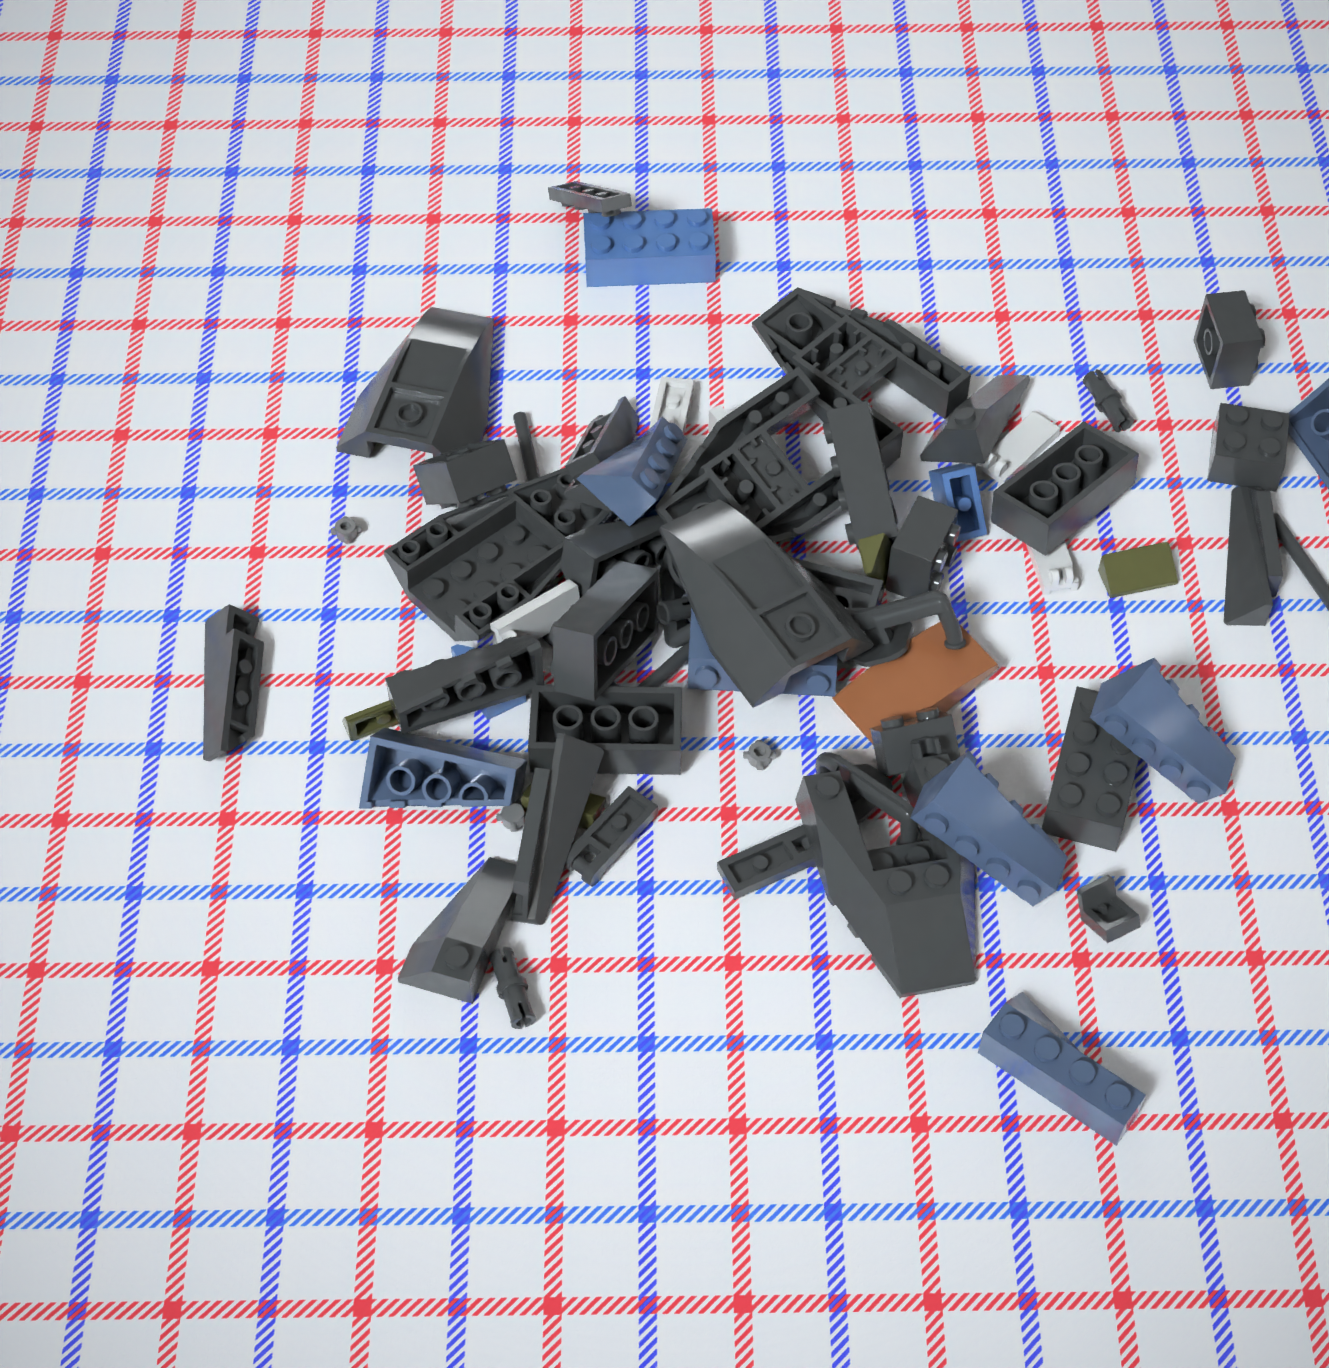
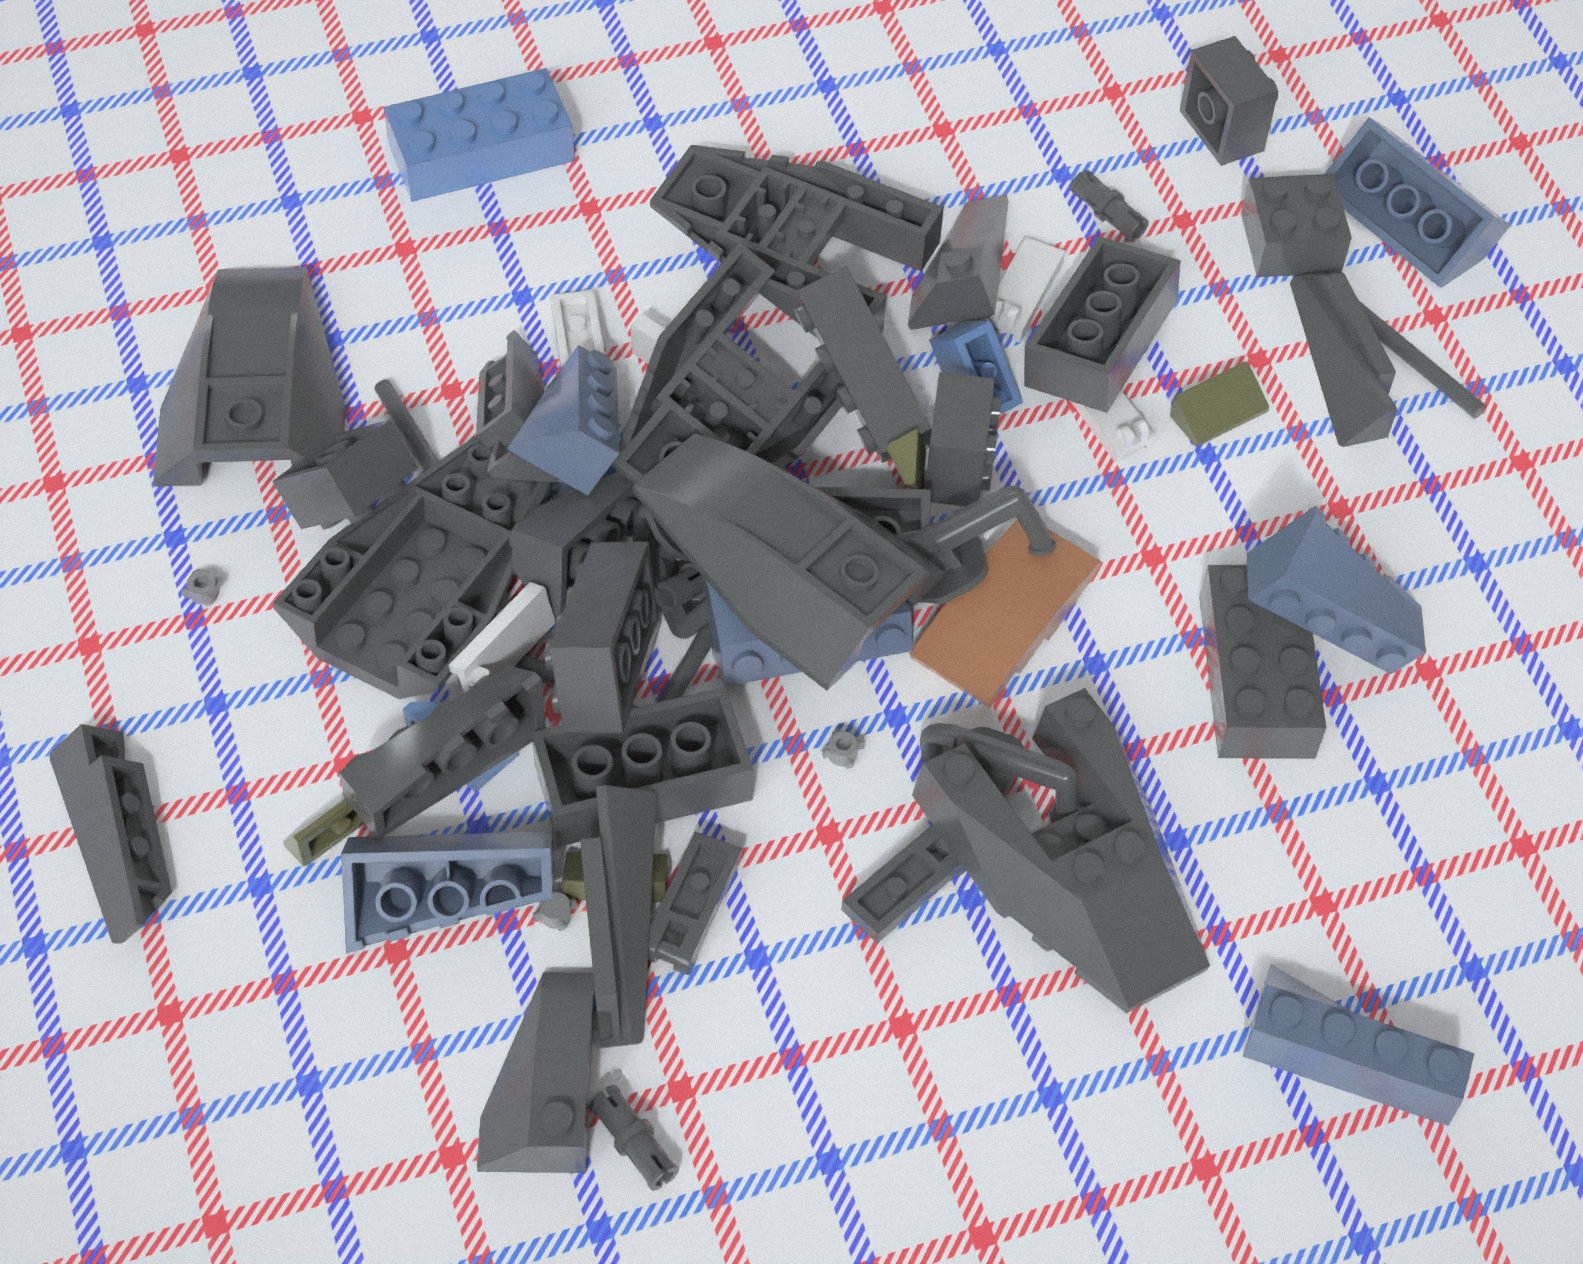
camera: 20 degrees left, 0 degrees up
dark grey plate [548,181,632,217] -> none
dark grey brick [870,707,960,776] -> none
sand blue wedge [910,750,1068,906] -> none
dark grey bracket [1077,875,1141,943] -> none

